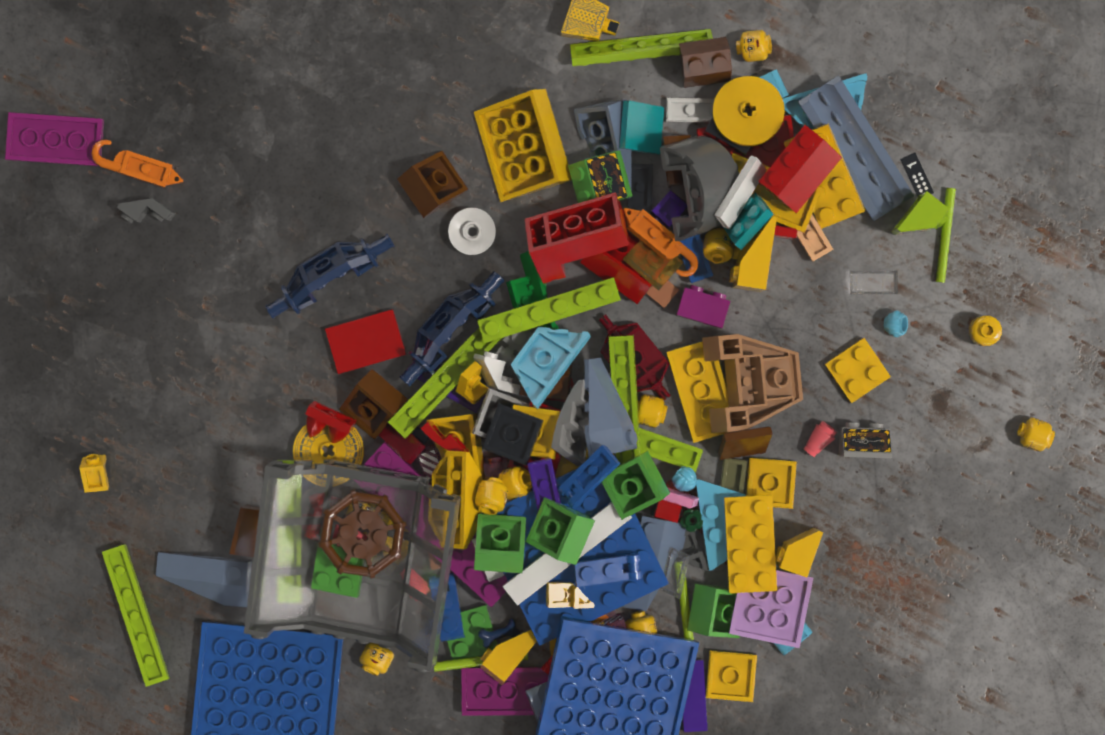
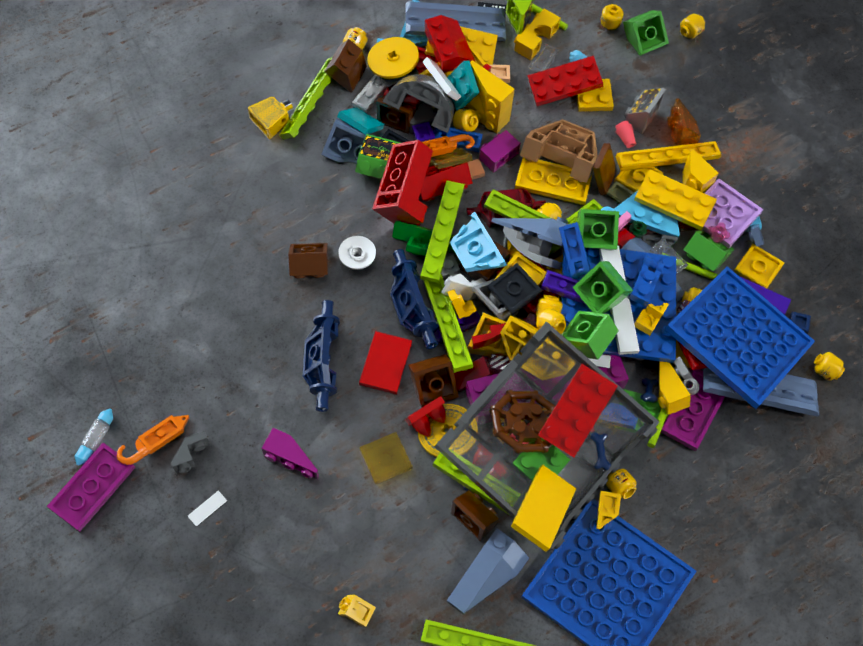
camera: 60 degrees left, 25 degrees down
yellow slope [474,89,572,202] -> none
none -> piece [74,409,113,466]
none -> white sticker [188,491,227,526]
none -> magenta slope [262,428,319,479]
none -> clear yellow tile [359,432,413,485]
none -> yellow tile [511,464,576,552]
none -> yellow arch [514,8,561,61]
none -> red plate [527,55,604,107]
none -> red plate [538,364,618,458]
none -> dark blue piece [590,432,611,471]
none -> yellow slope [596,491,621,529]
none -> yellow tile [615,141,721,171]
none -> bright green slope [623,10,669,55]
none -> clear orange slope [667,98,701,146]
none -> light grey plate [674,357,699,395]
none -> clear pink plate [708,223,730,243]
none -> sand blue plate [748,224,764,247]

